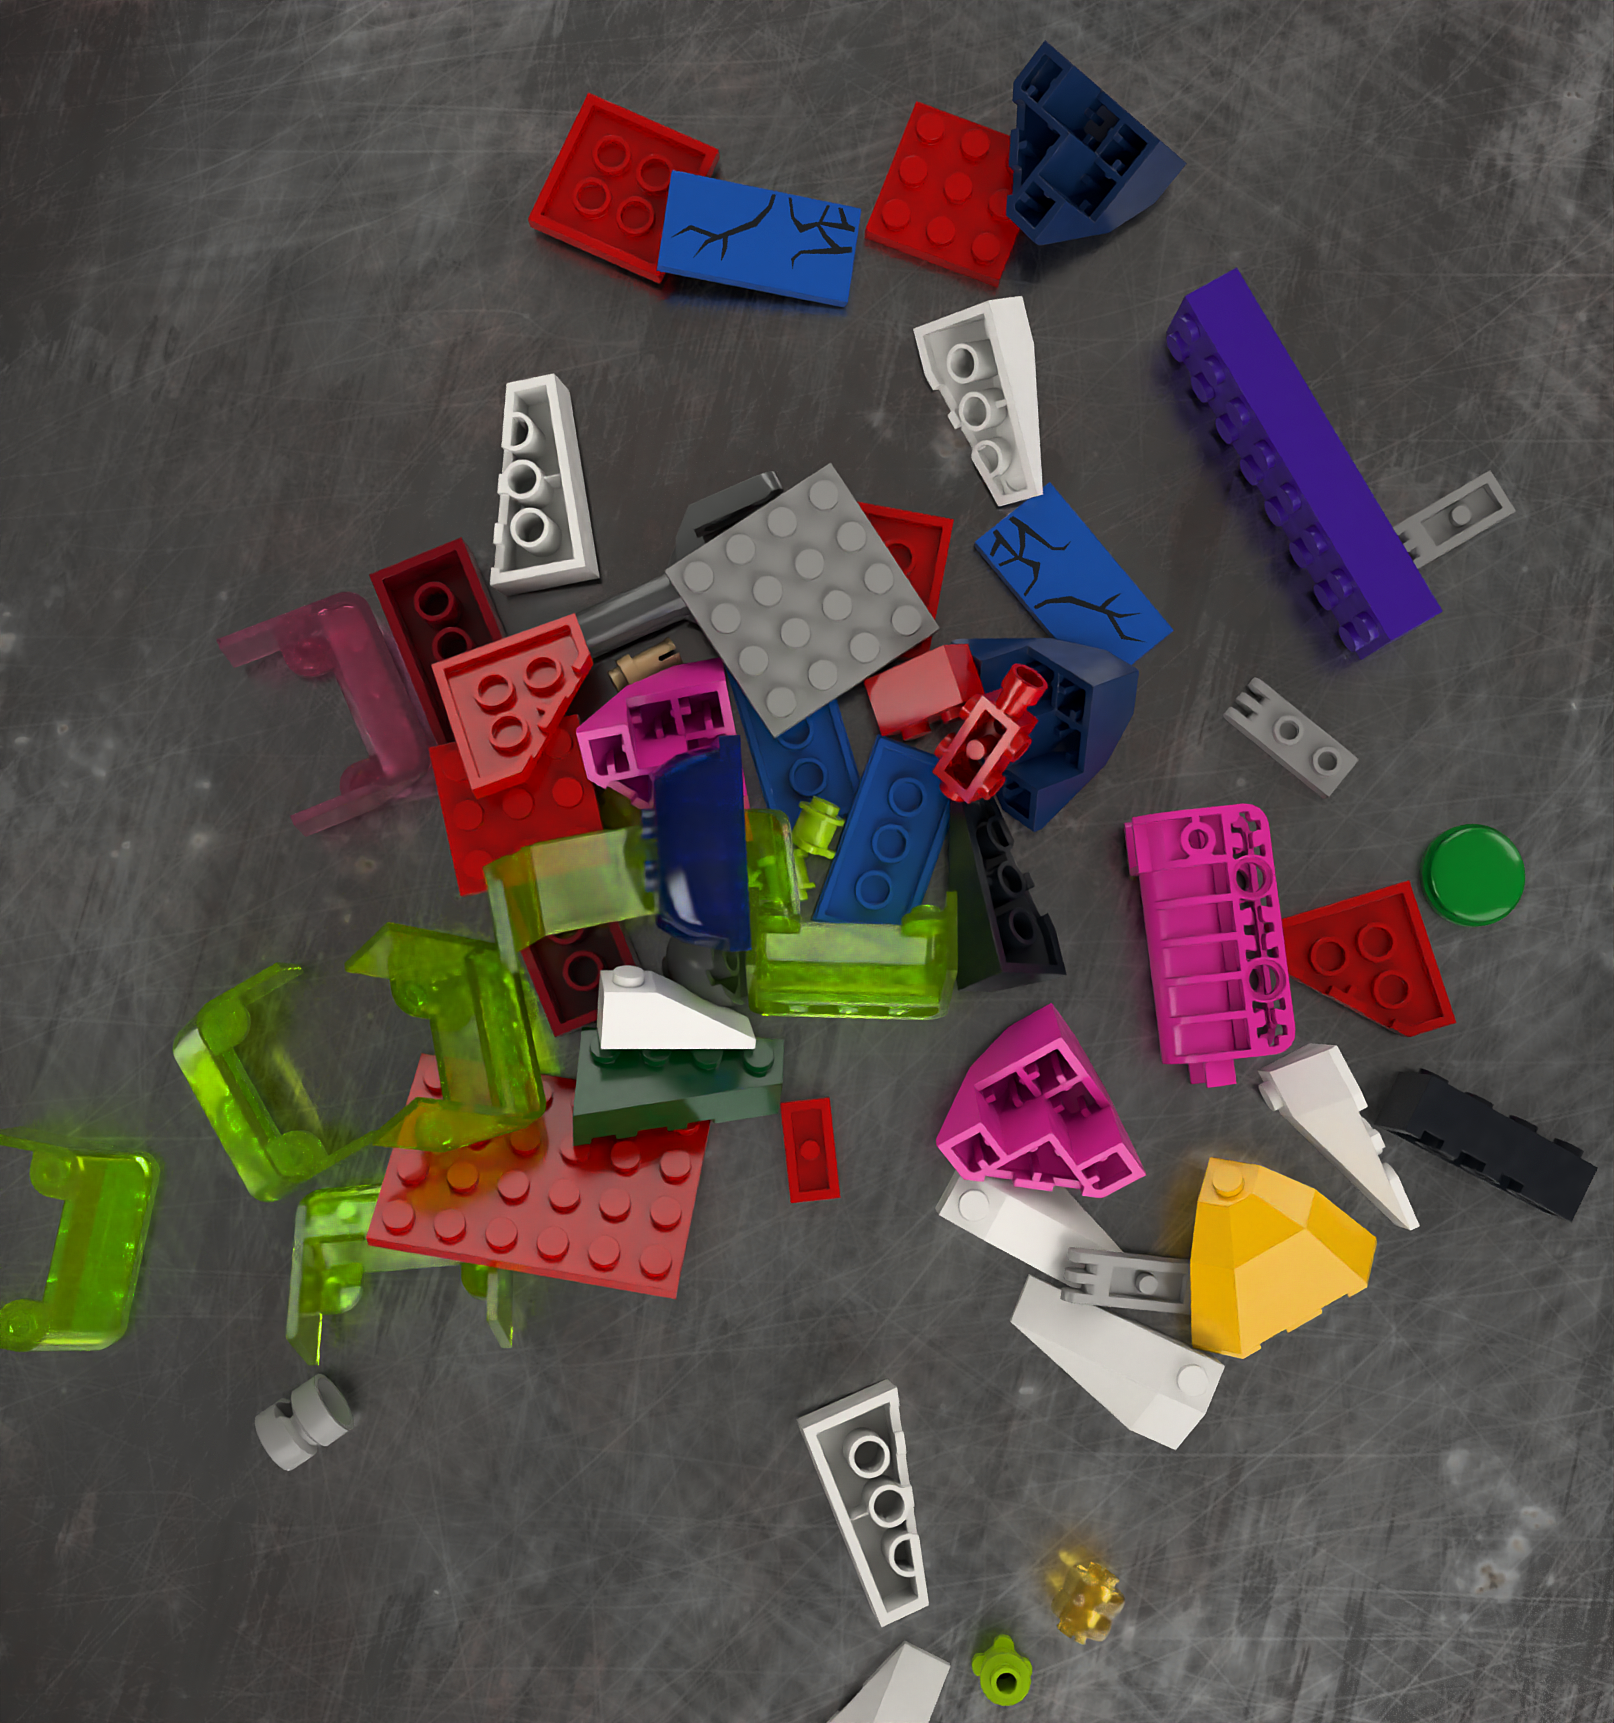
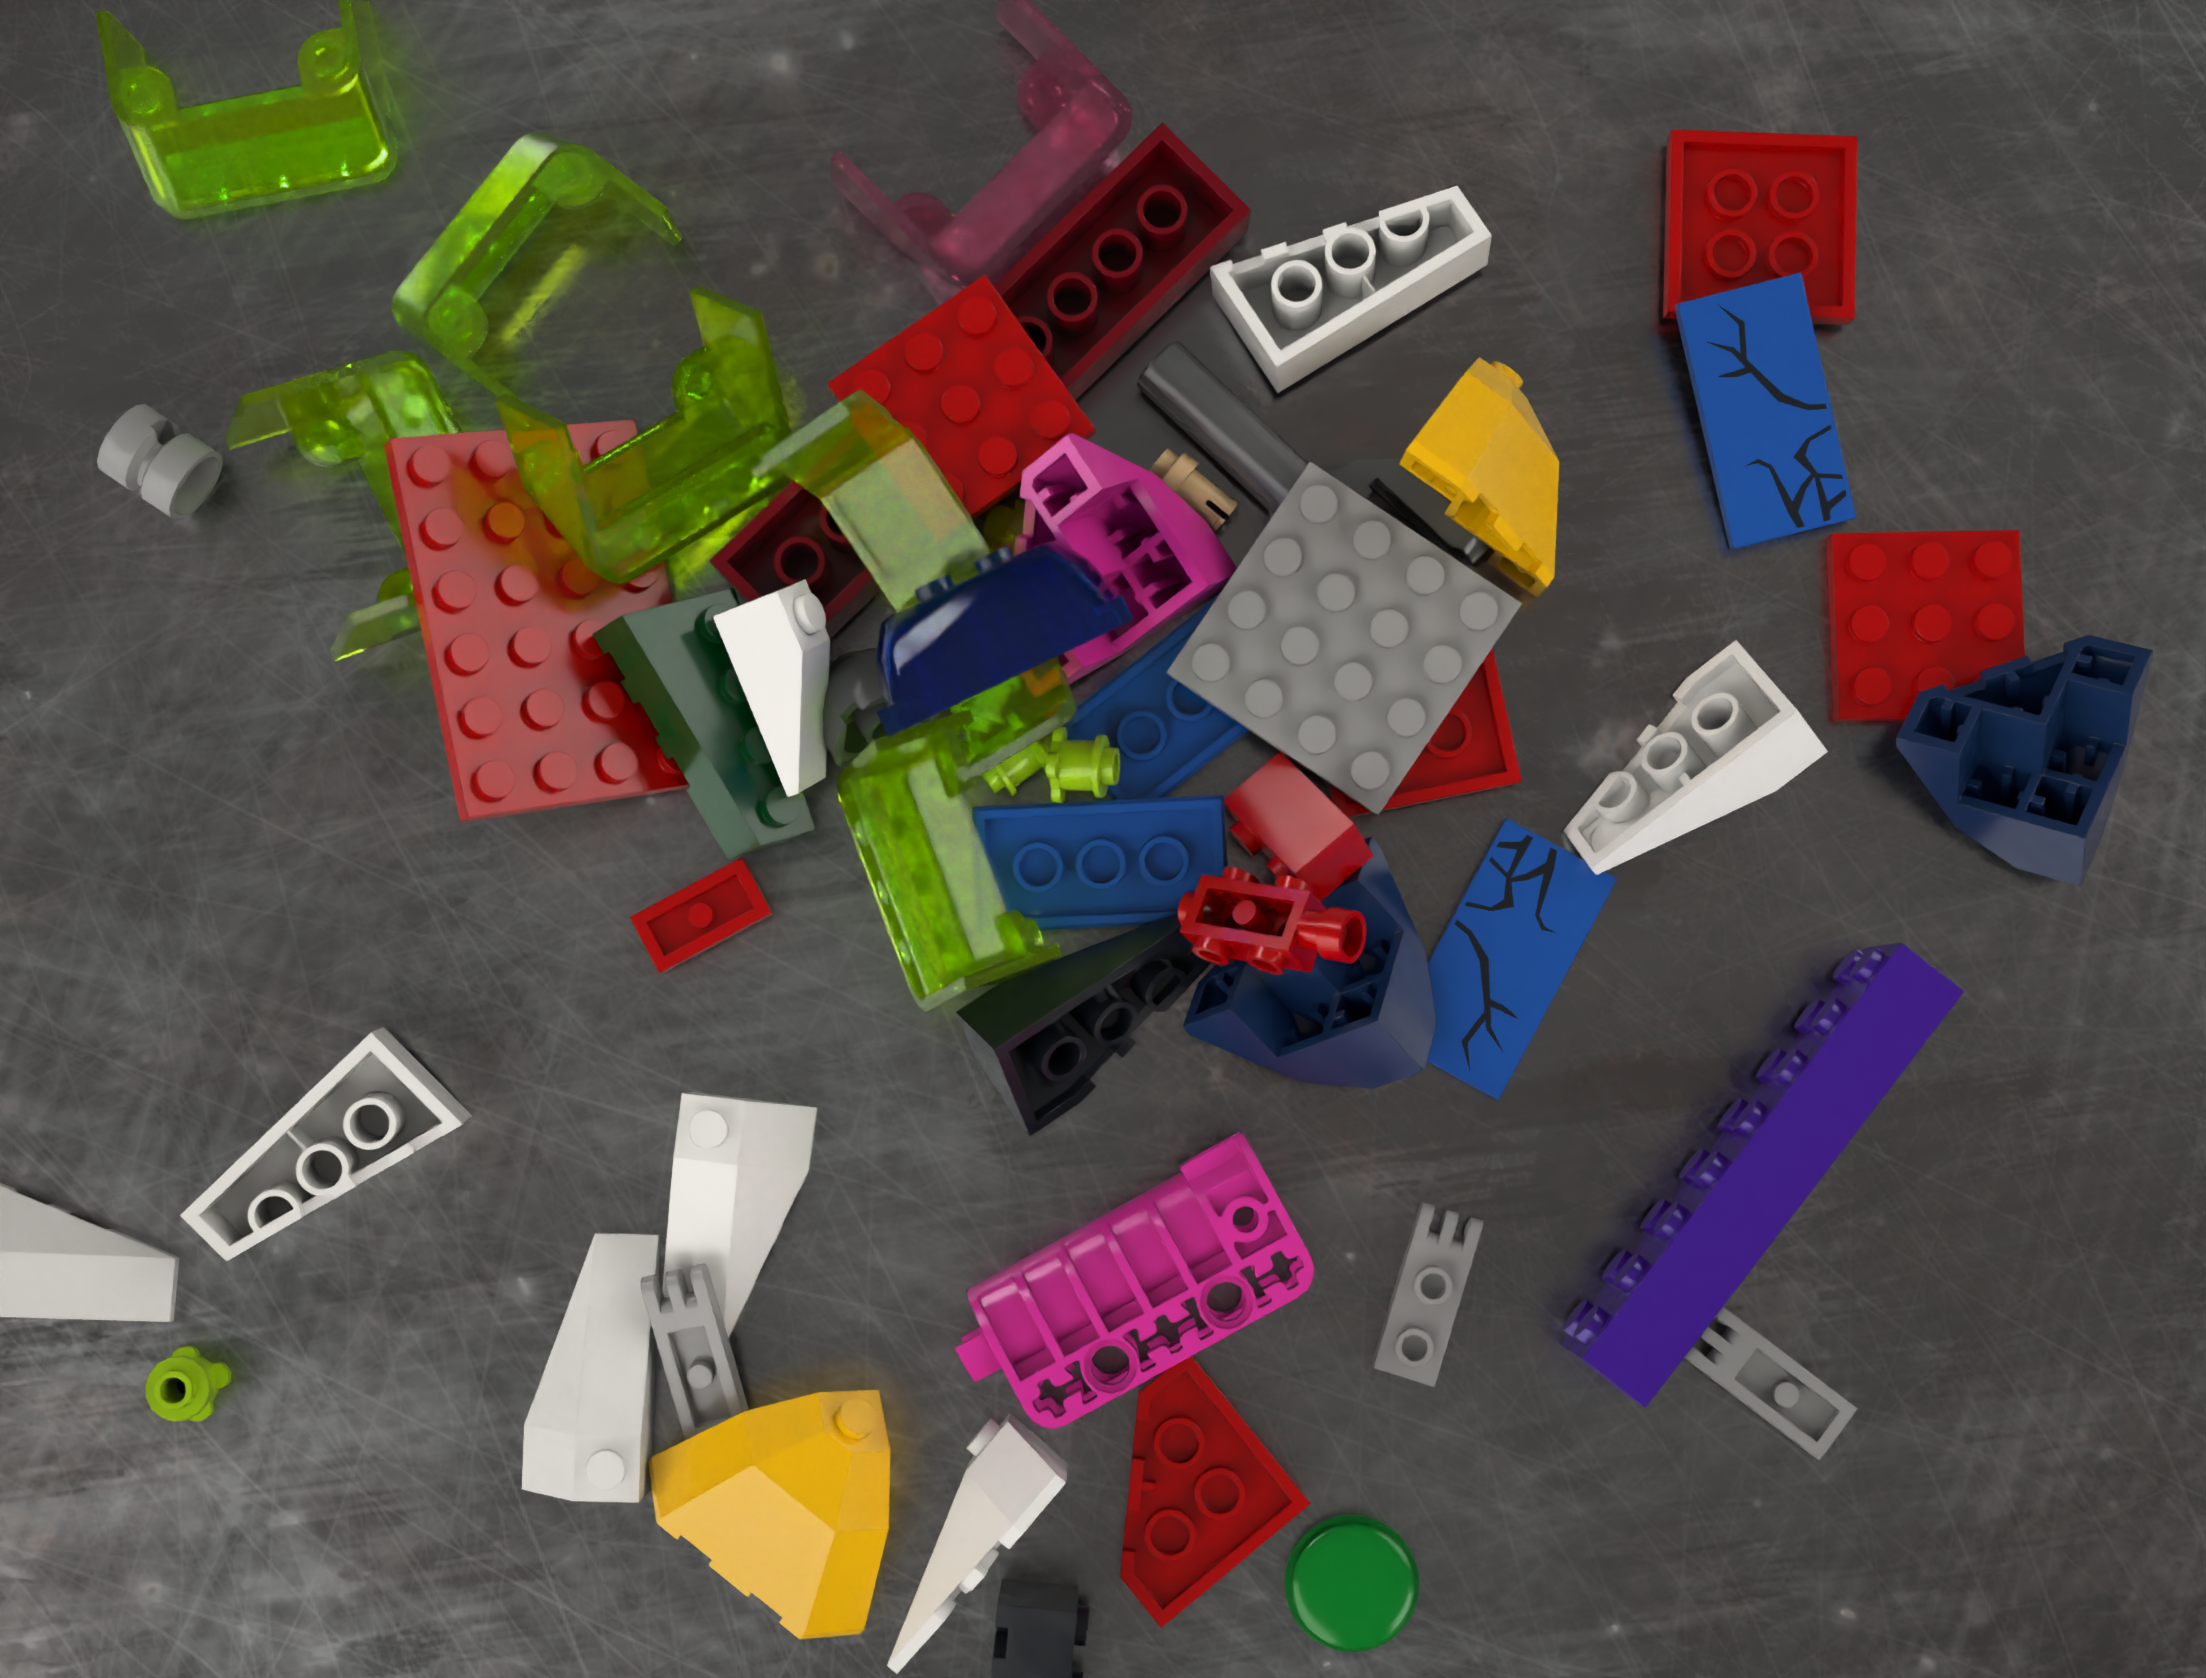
camera: 65 degrees right, 0 degrees up
plate [431,613,594,799] -> none
dark pink brick [936,1003,1146,1198] -> none
clear yellow piece [1051,1561,1125,1645] -> none
none -> yellow brick [1399,357,1559,598]

